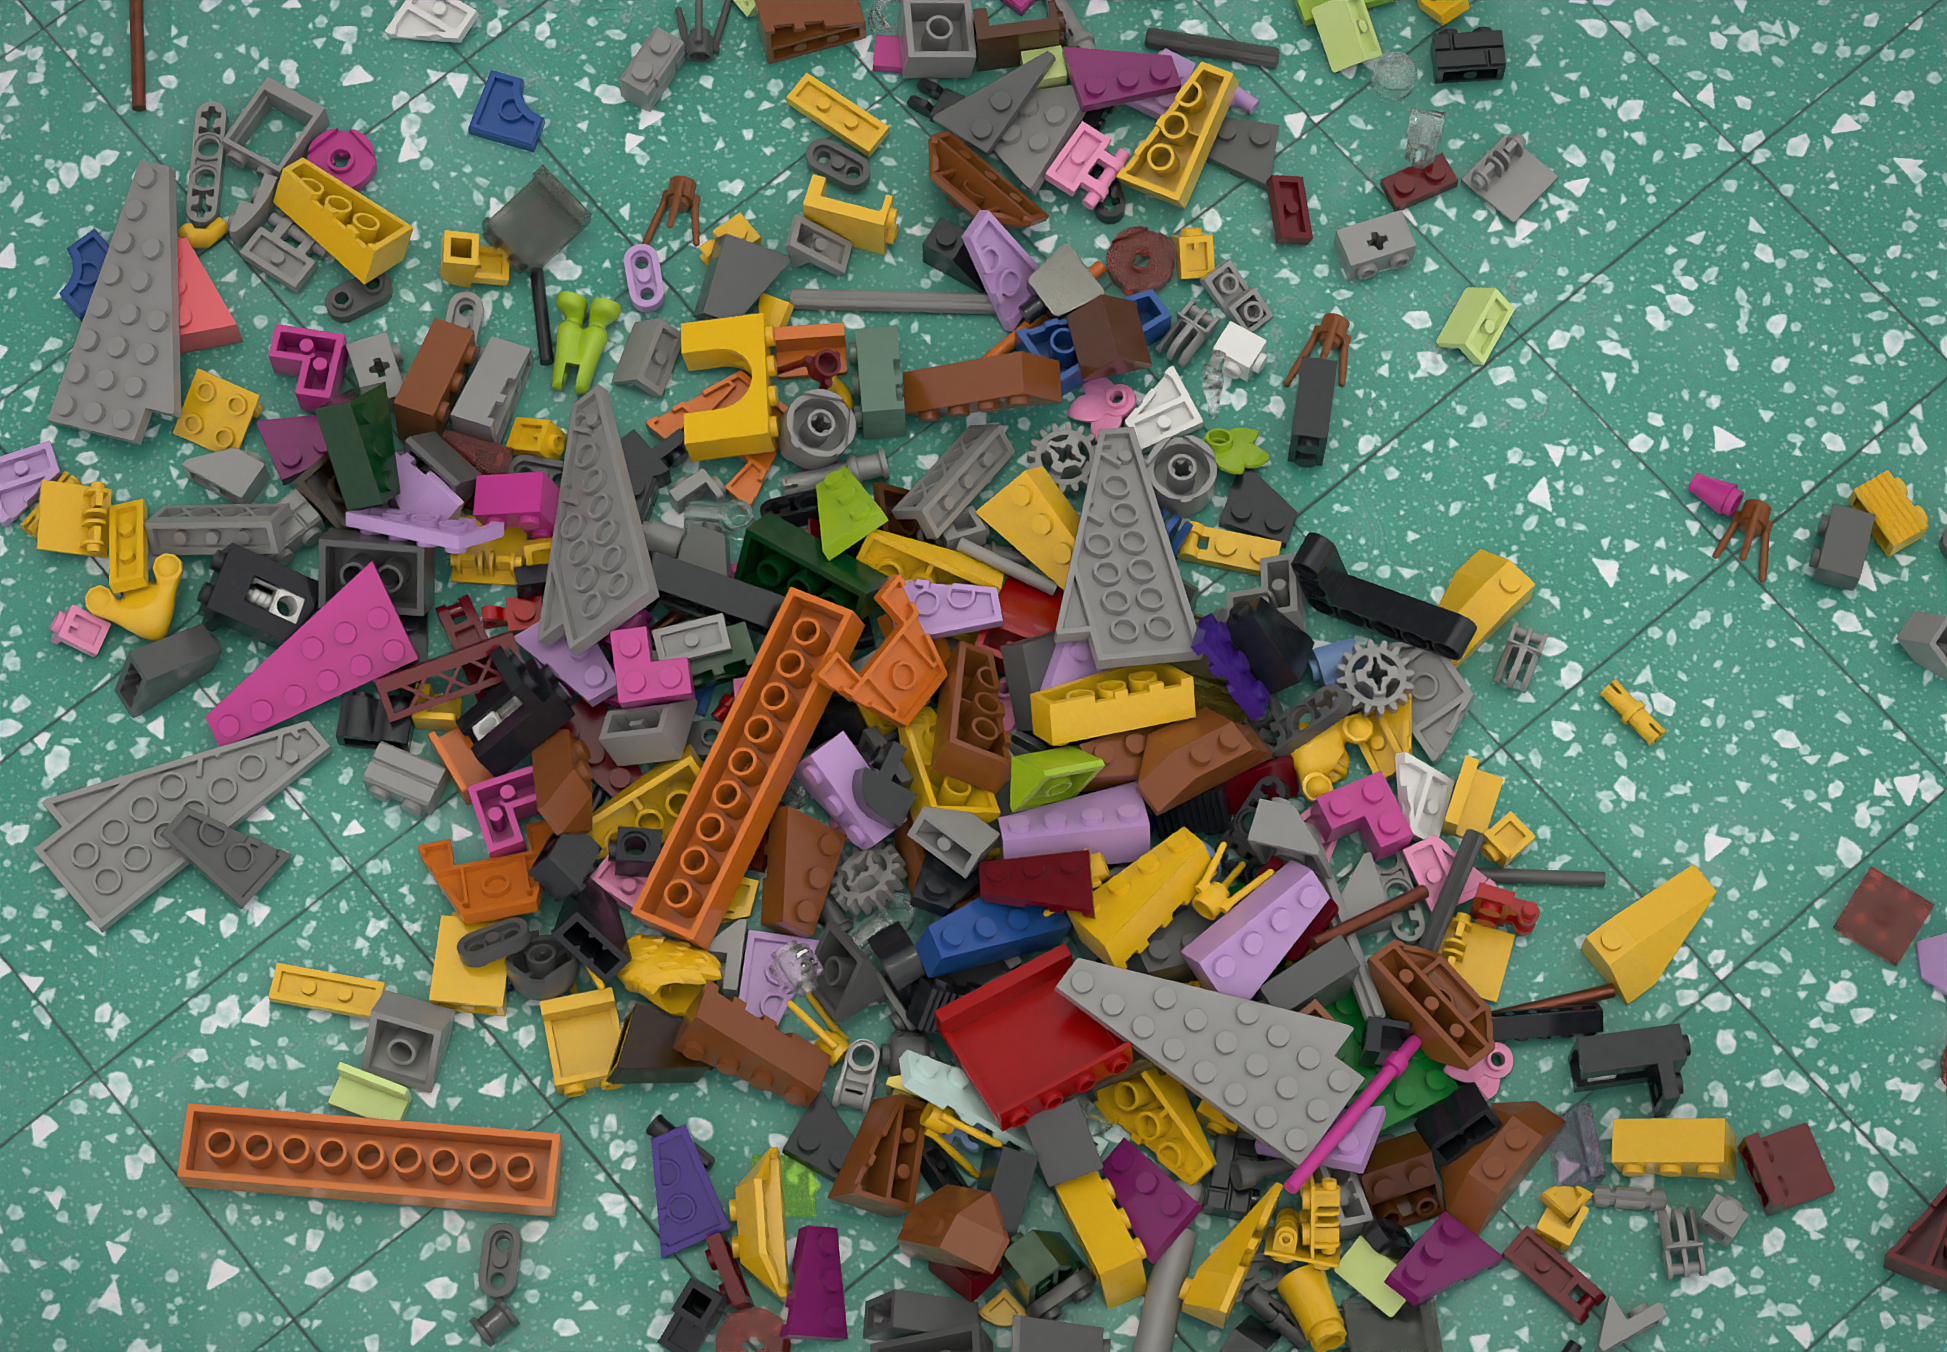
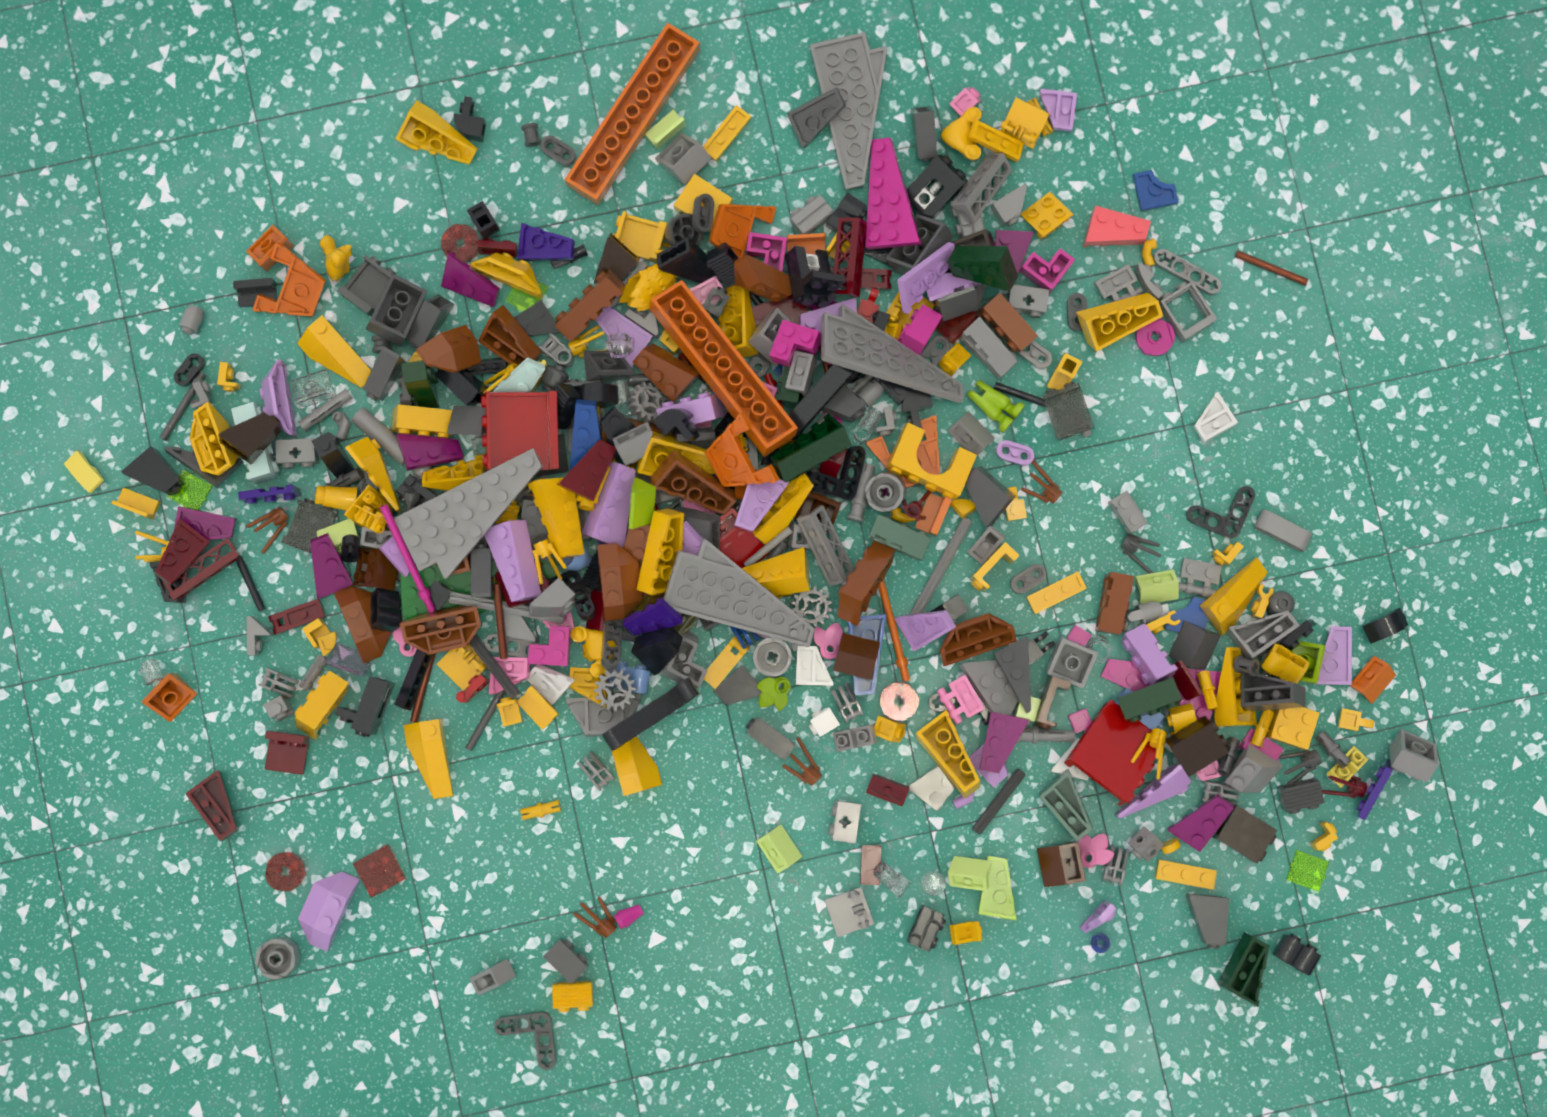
camera: 115 degrees right, 15 degrees up
light grey wing [48,160,181,445] -> none
blue tile [468,70,545,153] -> none
lime wing [816,466,889,561] -> none
torso [1018,242,1106,324] -> none
clear animal [1202,350,1226,419] -> none

